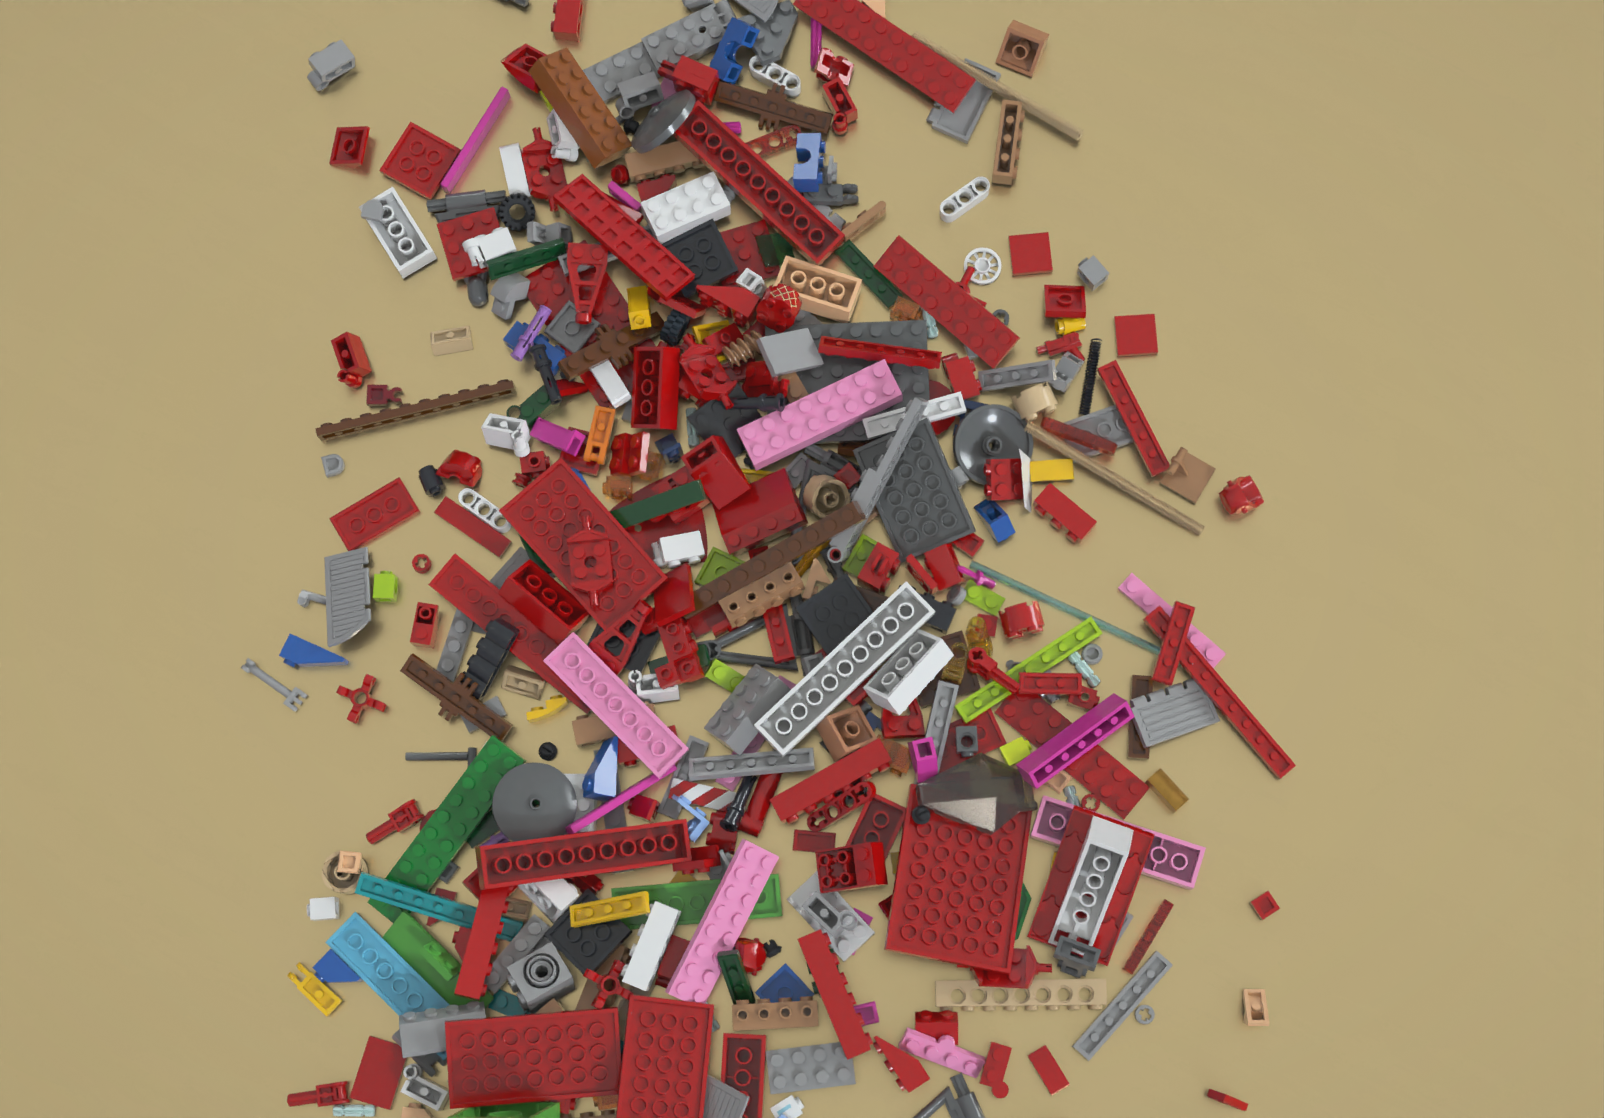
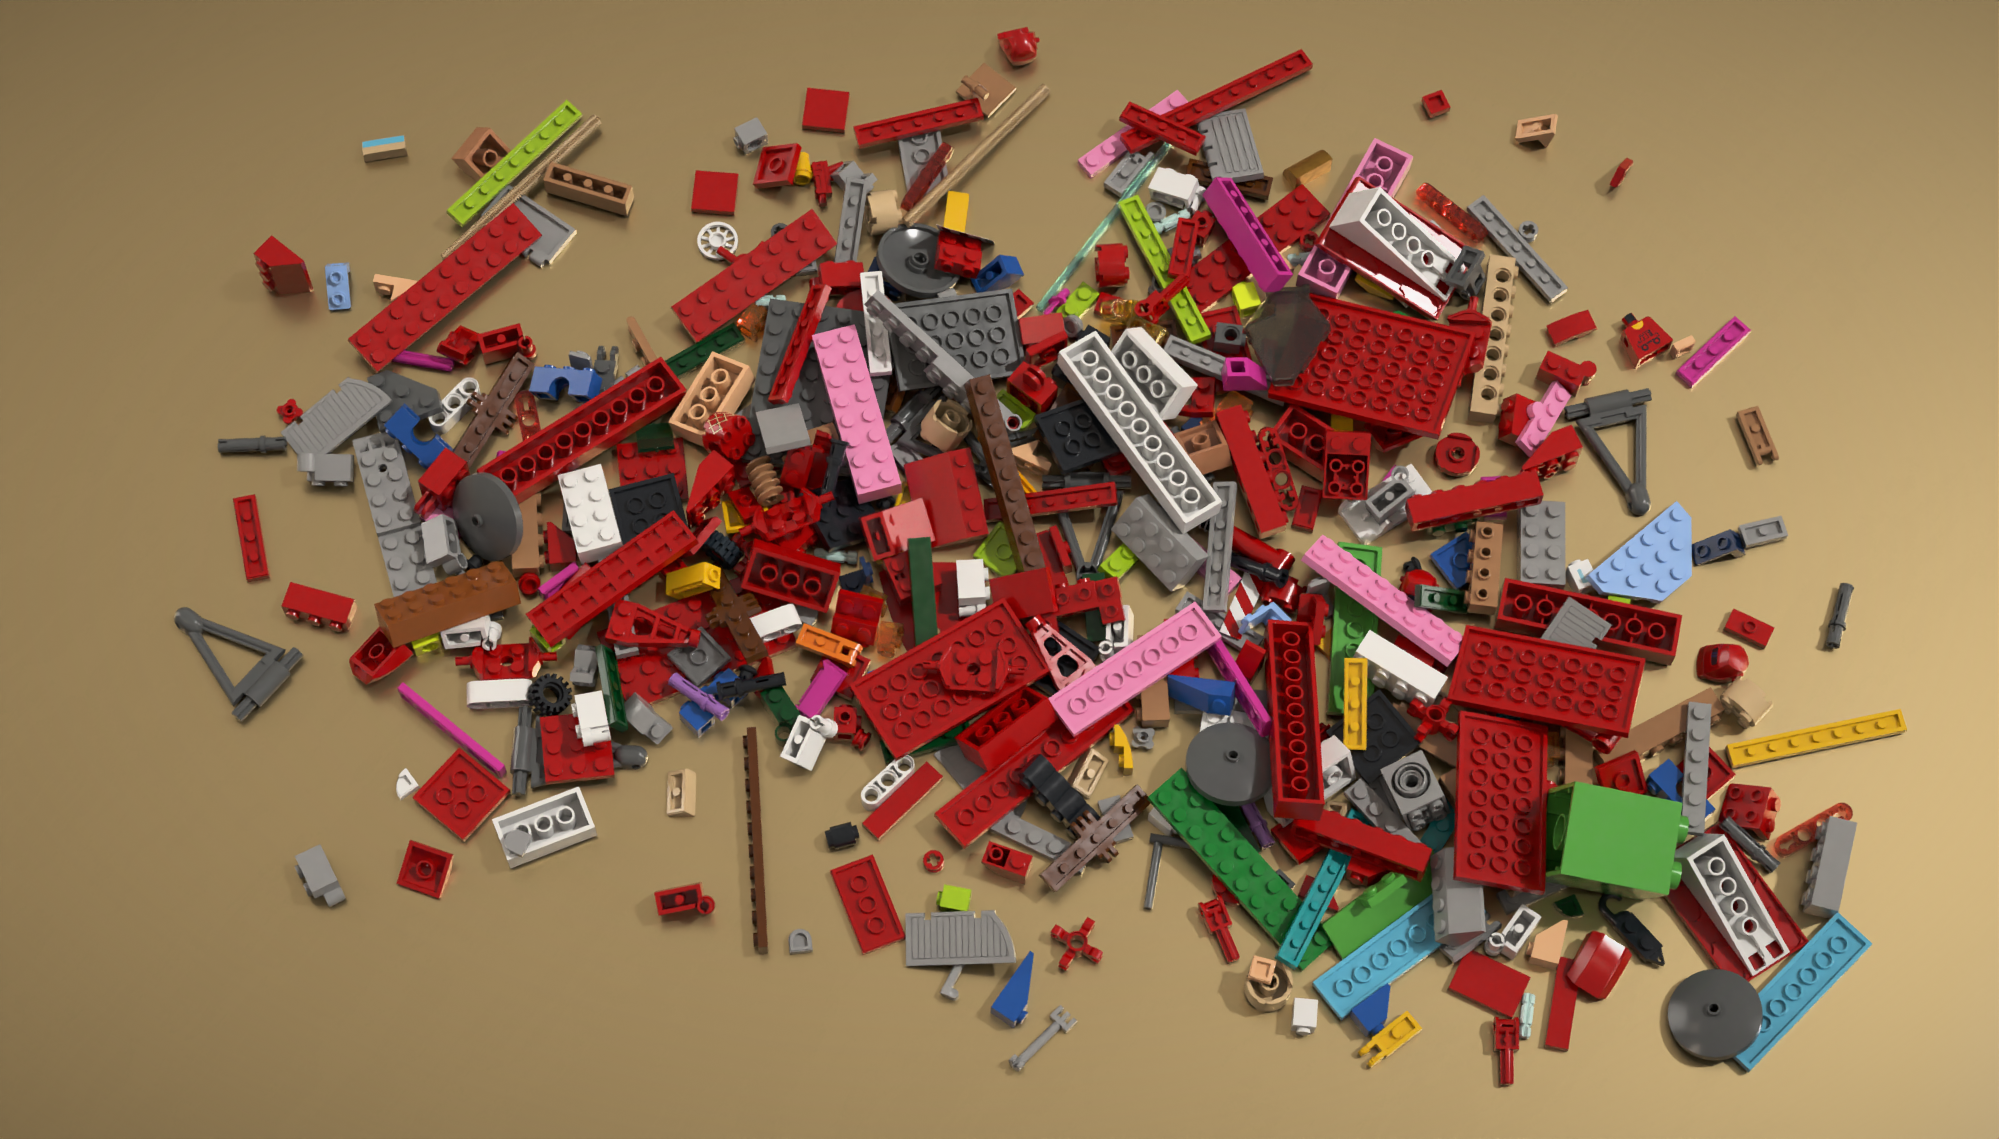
camera: 90 degrees left, 10 degrees down
dark red plate [366,385,403,406] -> none
red cylinder [436,450,482,487] -> none
black piece [539,742,557,760] -> none
medium nougat brick [718,562,805,628] -> none
white leg [736,268,767,299] -> none
light grey plate [800,653,823,675] -> none
red tile [833,462,861,490] -> none
black piece [912,806,930,825] -> none
white beam [939,177,990,223] -> none
red brick [1033,483,1097,544] -> none
black piece [1078,338,1102,415] -> none
none -> white tile [396,768,420,801]
none -> lime plate [446,100,582,227]
none -> light grey hinge [1104,151,1154,197]
none -> light grey plate [1131,726,1155,749]
none -> white hinge [1148,167,1206,215]
none -> red plate [1435,433,1480,477]

